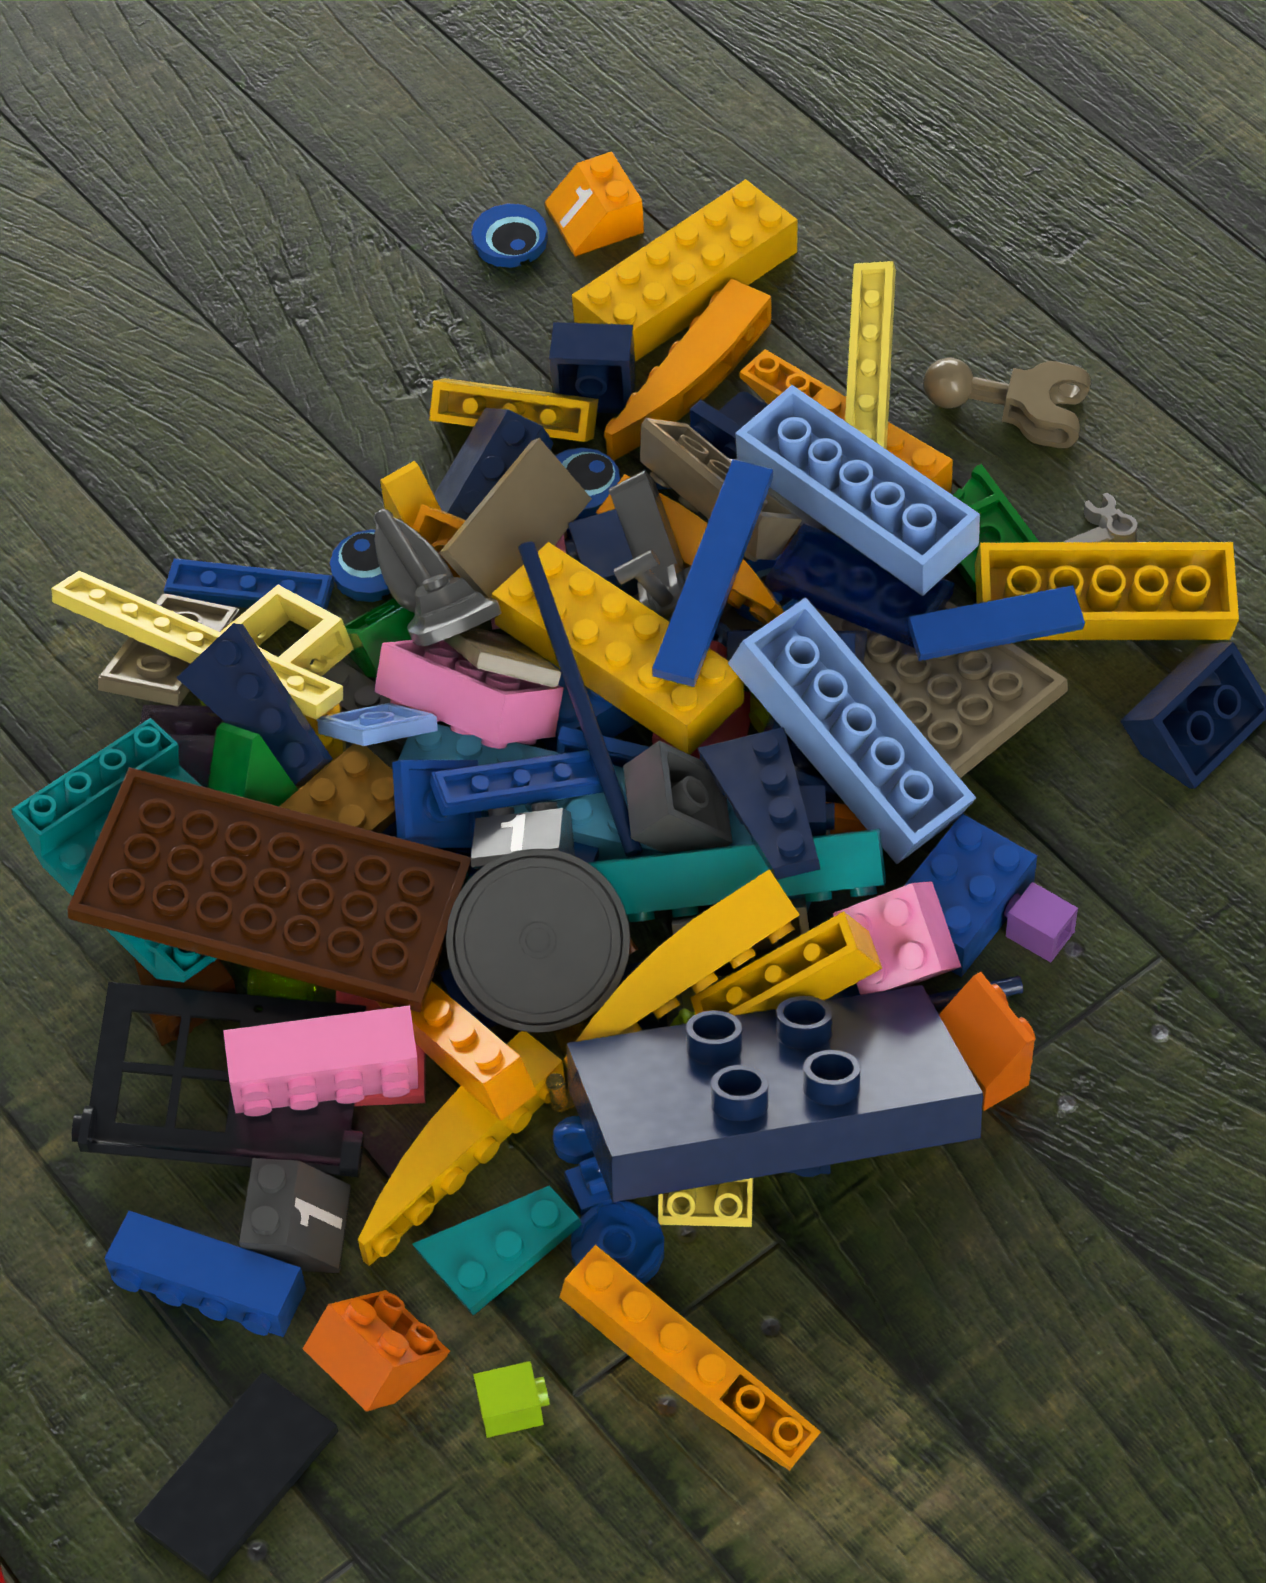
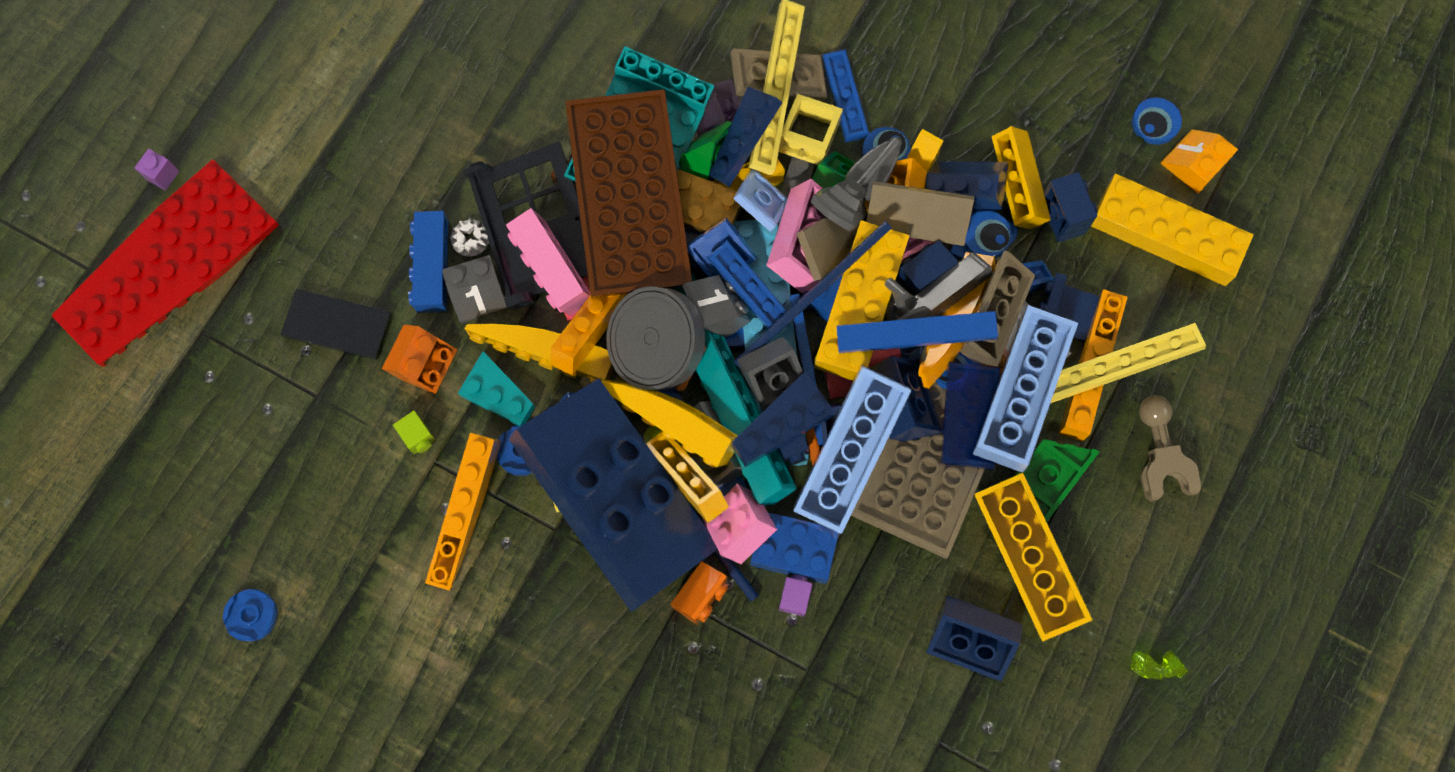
camera: 65 degrees right, 20 degrees up
light orange slope [604,279,771,461] -> none
blue tile [907,585,1085,661] -> none
light grey bar [1063,493,1138,542] -> none
none -> white gear [450,218,489,256]

